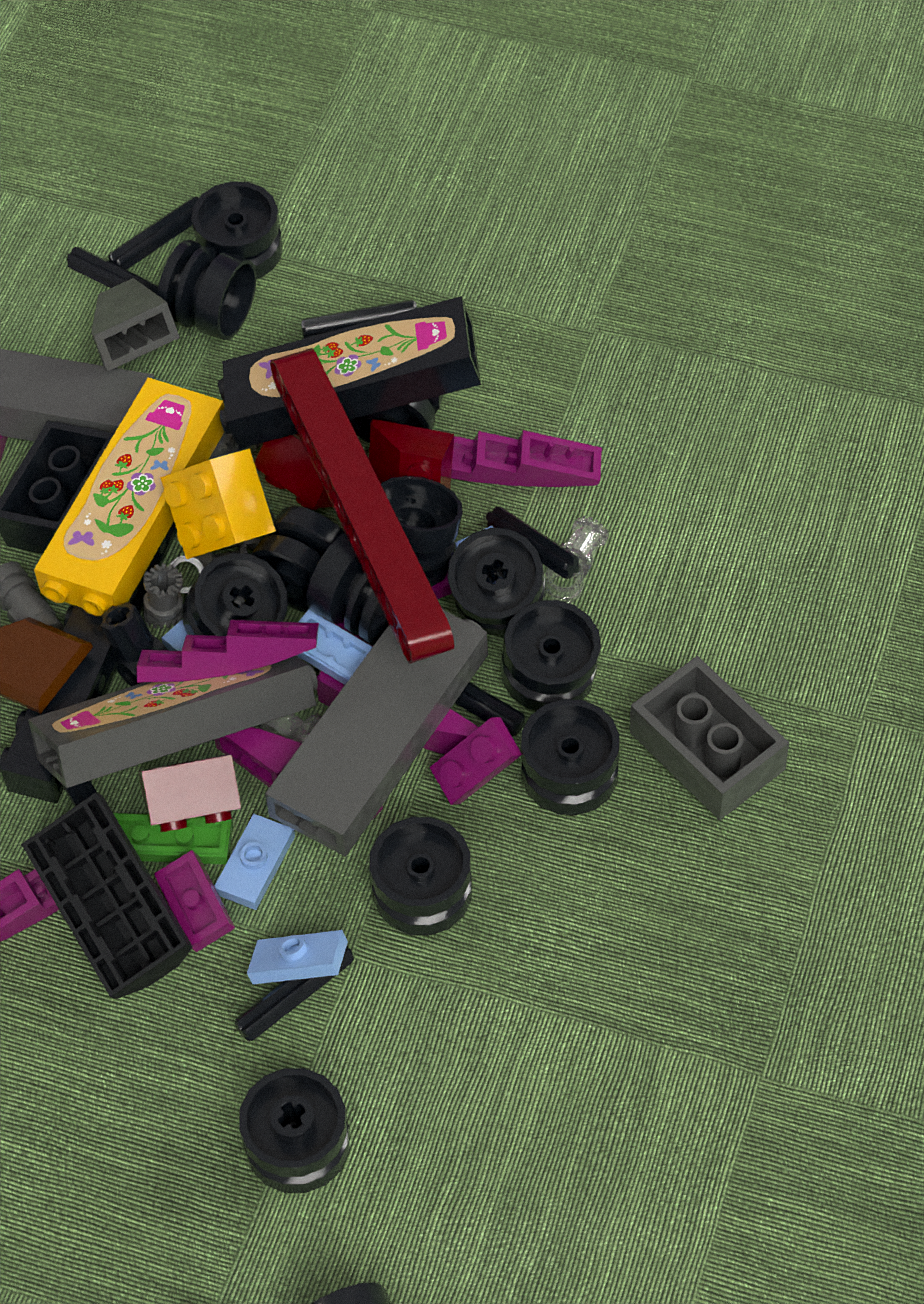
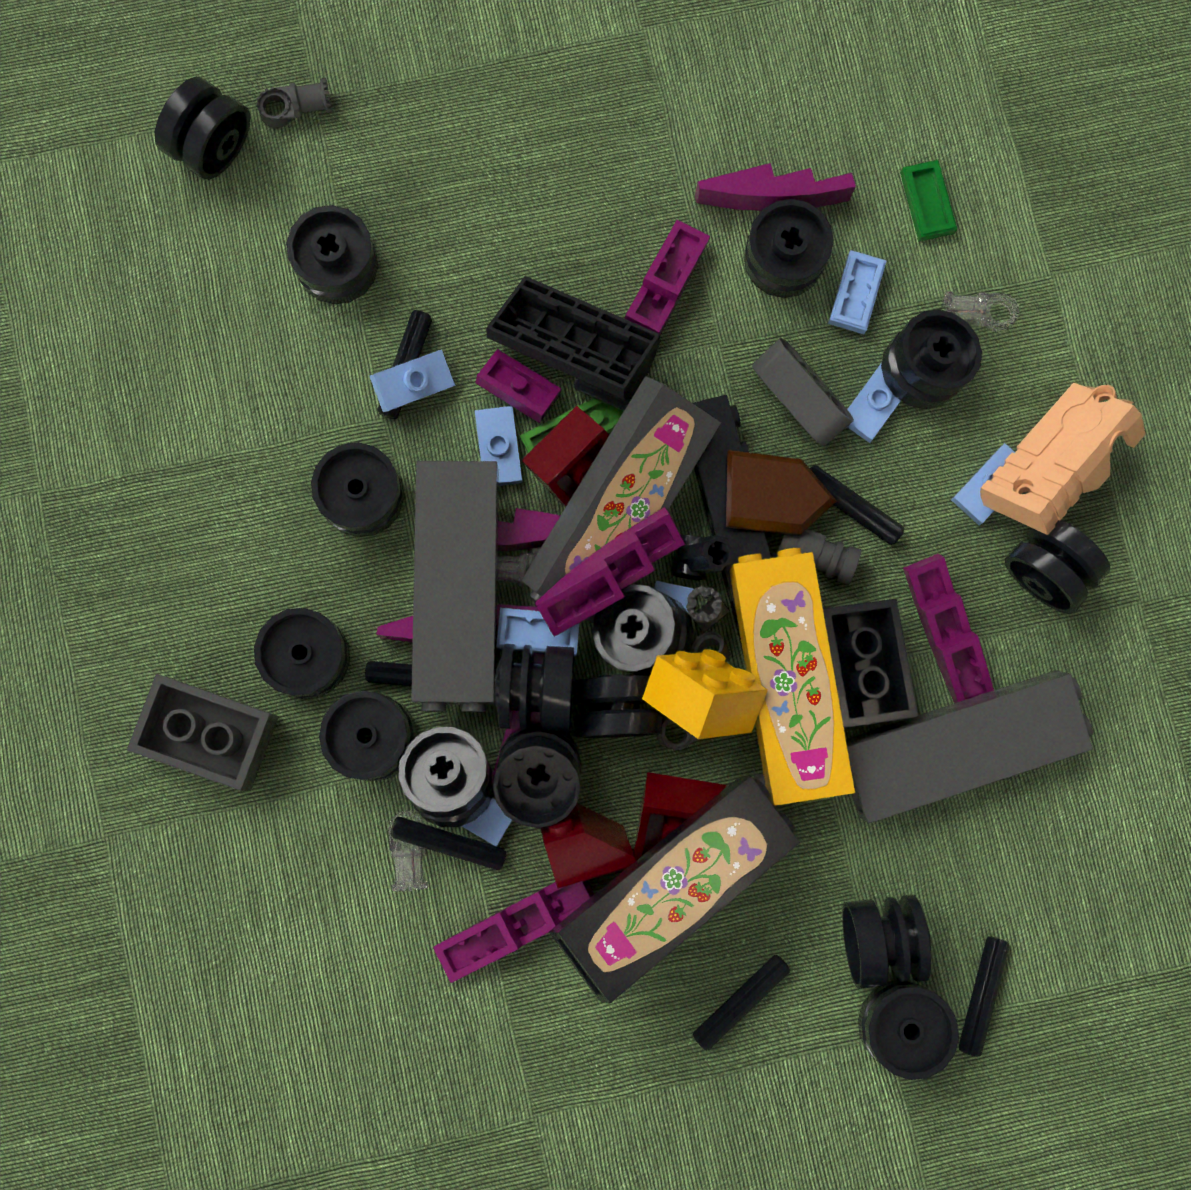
camera: 140 degrees right, 25 degrees up
black axle [66,247,159,295] -> none
dark grey slope [91,278,180,371] -> none
dark red beam [270,348,454,664] -> none
magenta plate [429,717,522,805] -> none

